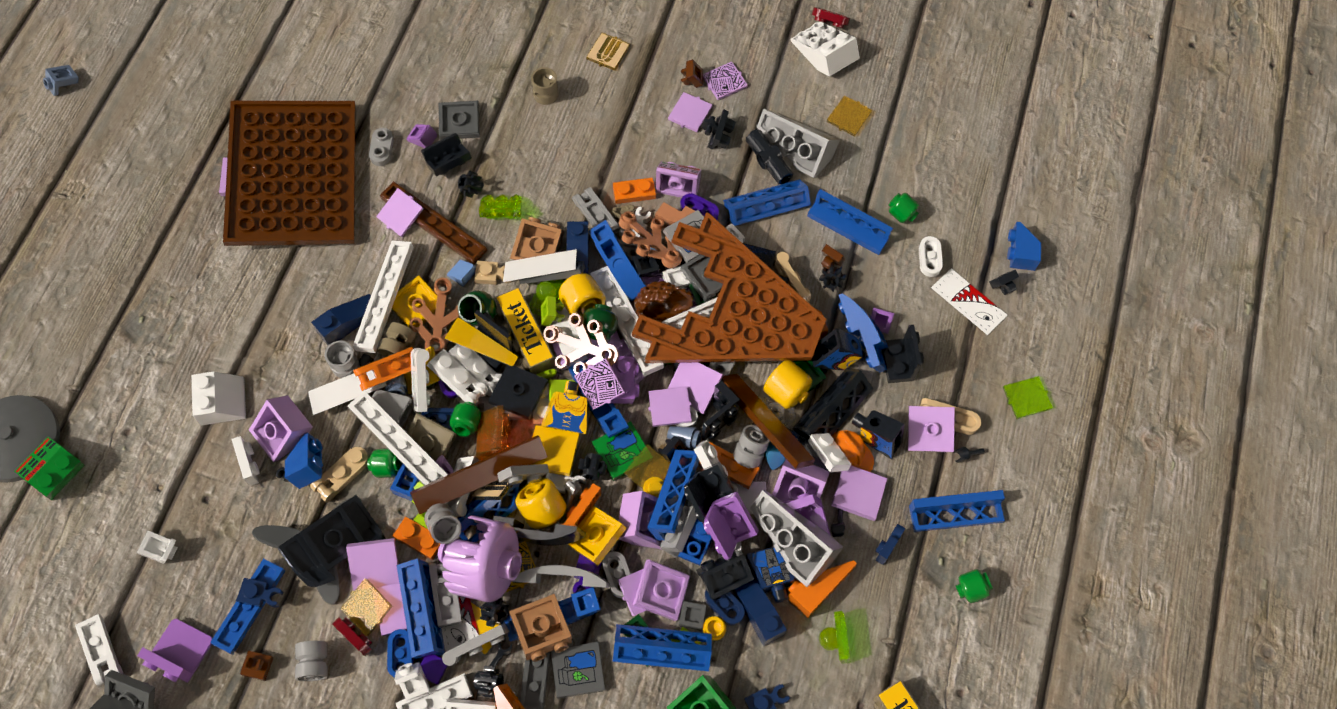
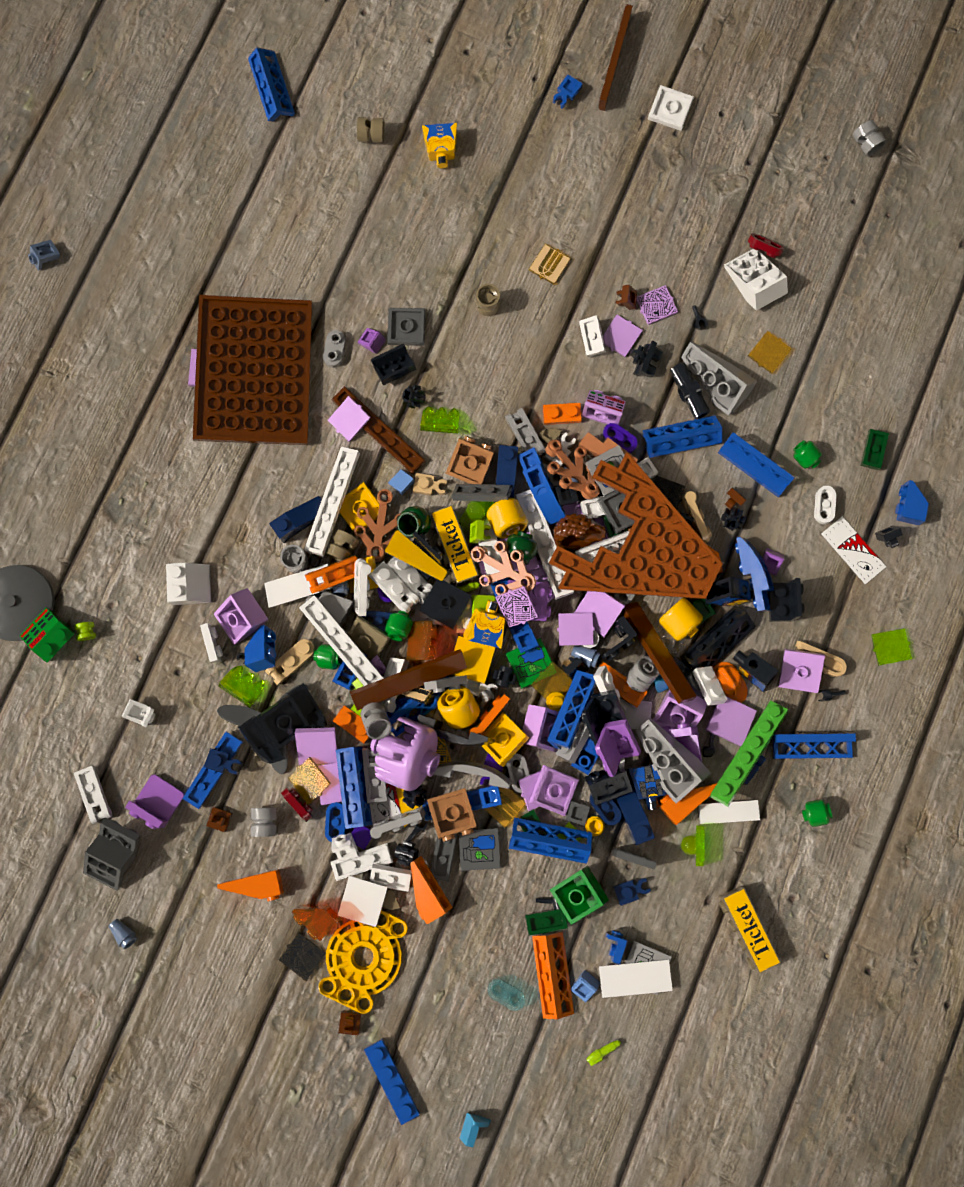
camera: 10 degrees right, 15 degrees up
white sticker [503,249,577,282] -> none
none -> lime wheel [74,622,96,641]
none -> clear neon green plate [218,666,265,708]
none -> clear yellow piece [484,787,526,828]
none -> white plate [579,315,606,357]
none -> dark grey tile [612,848,657,870]
none -> black hand [692,305,708,330]
none -> white tile [698,800,760,824]
none -> bright green plate [710,700,788,807]
none -> dark green plate [860,429,889,470]

